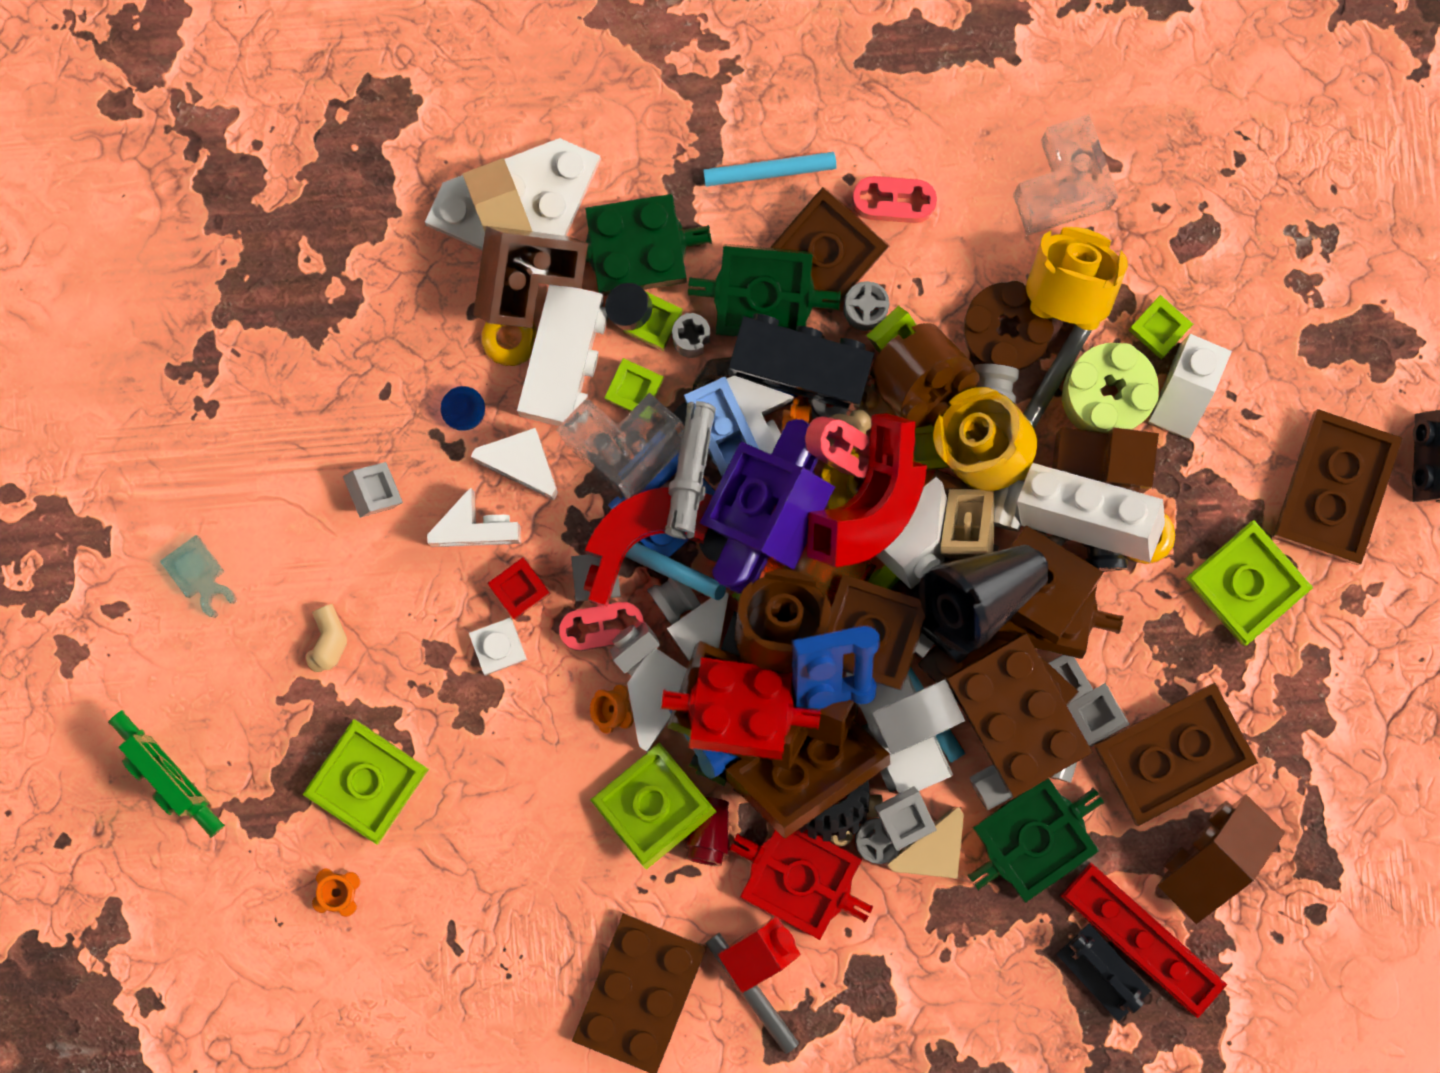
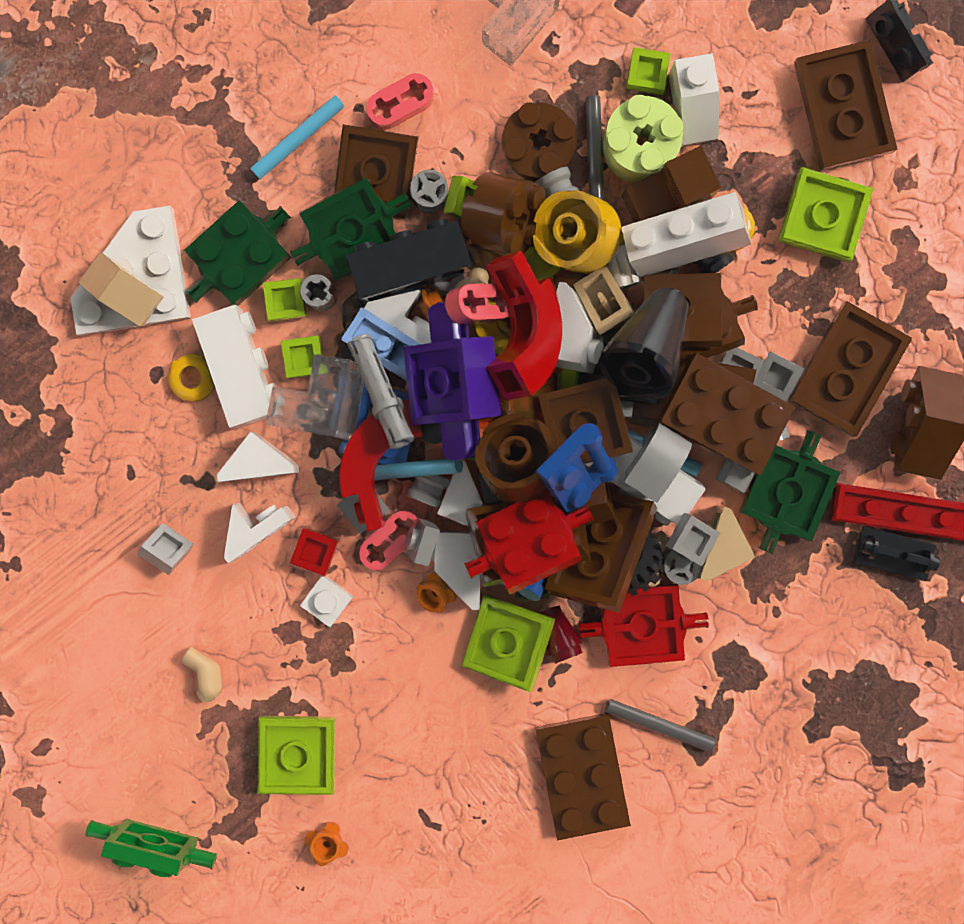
camera: 30 degrees left, 5 degrees up
clear light blue plate [160,535,237,618] -> none
clear blue plate [440,386,486,431] -> none
reddish brown brick [473,226,588,328] -> none
black tile [605,283,653,330] -> none
red brick [717,916,801,993] -> none
yellow brick [1026,227,1128,330] -> none

